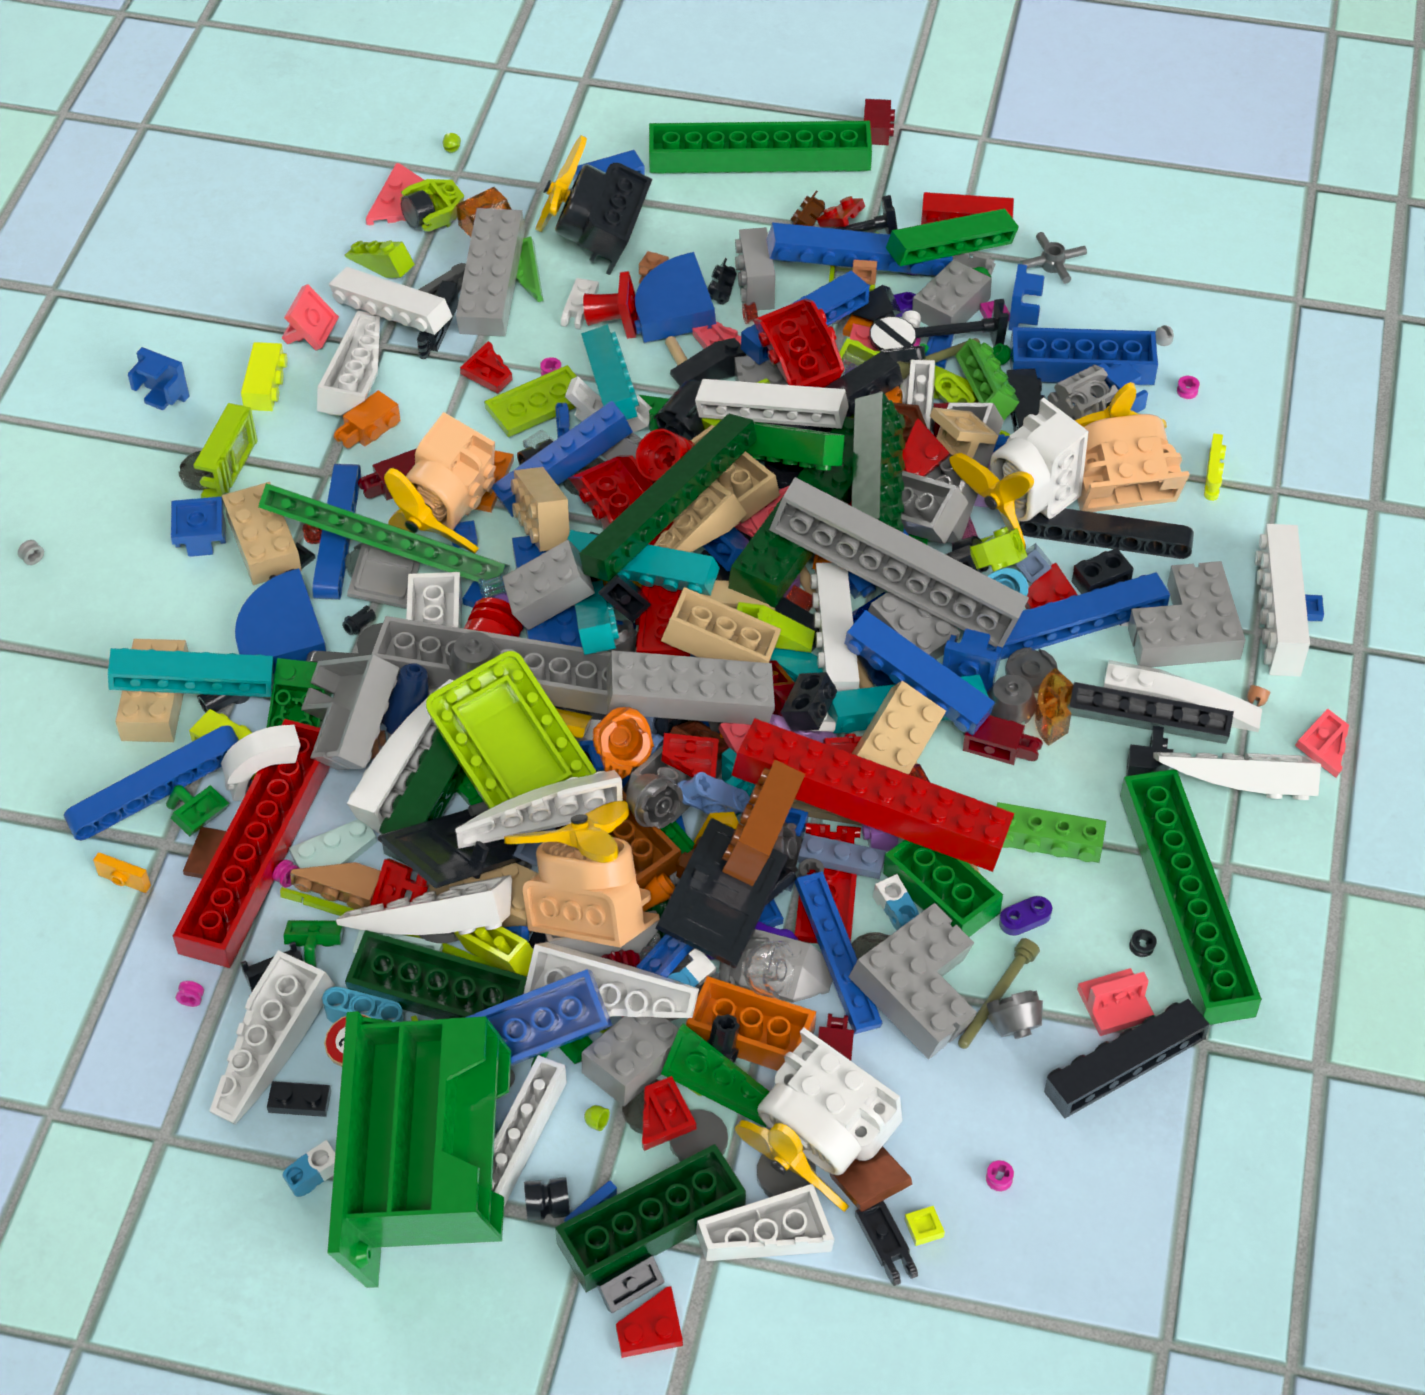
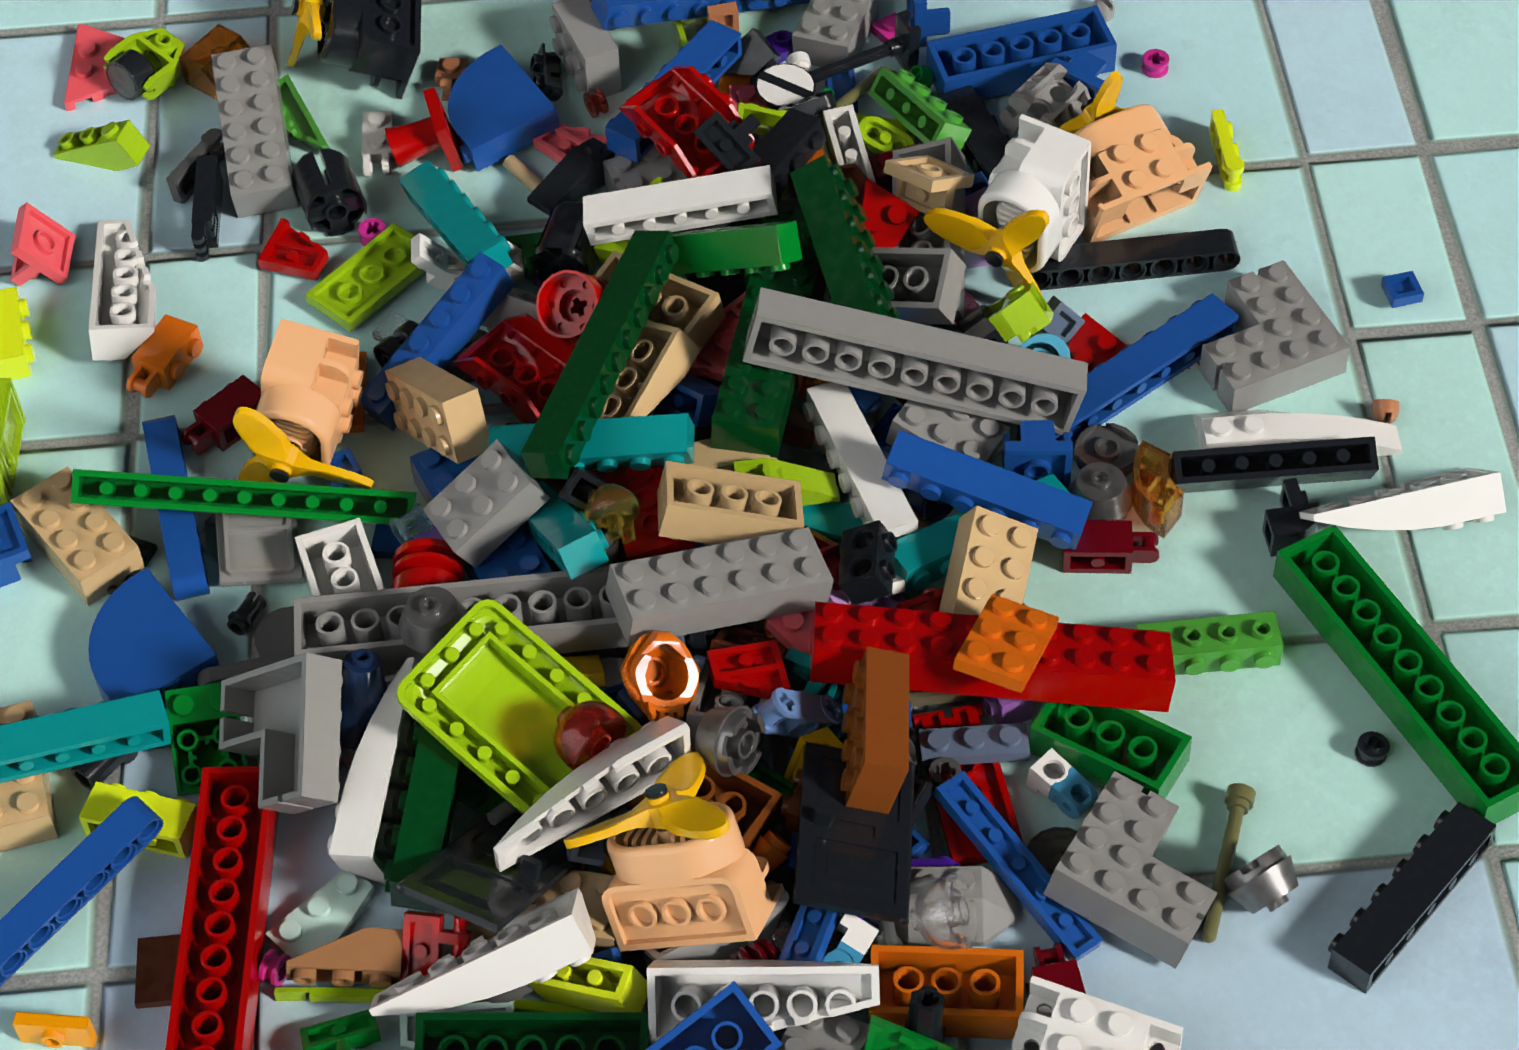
camera: 15 degrees left, 0 degrees up
green plate [166,785,229,837] -> none
white arch [221,725,300,801] -> none
clear red bush [302,523,322,544] -> none
white brick [329,267,453,335] -> none
blue tile [555,403,570,438] -> none
dark purple plate [999,896,1053,936] -> none
black brick [1071,548,1134,594] -> none
coral bracket [1077,968,1154,1036] -> none
white brick [1255,524,1310,677] -> none
coral wing [1295,709,1349,777] -> none
none -> black cylinder [292,148,367,237]
none -> clear red cylinder [554,700,627,771]
none -> clear yellow piece [583,483,640,544]
none -> black hinge [693,111,760,172]
none -> orange plate [953,594,1059,693]

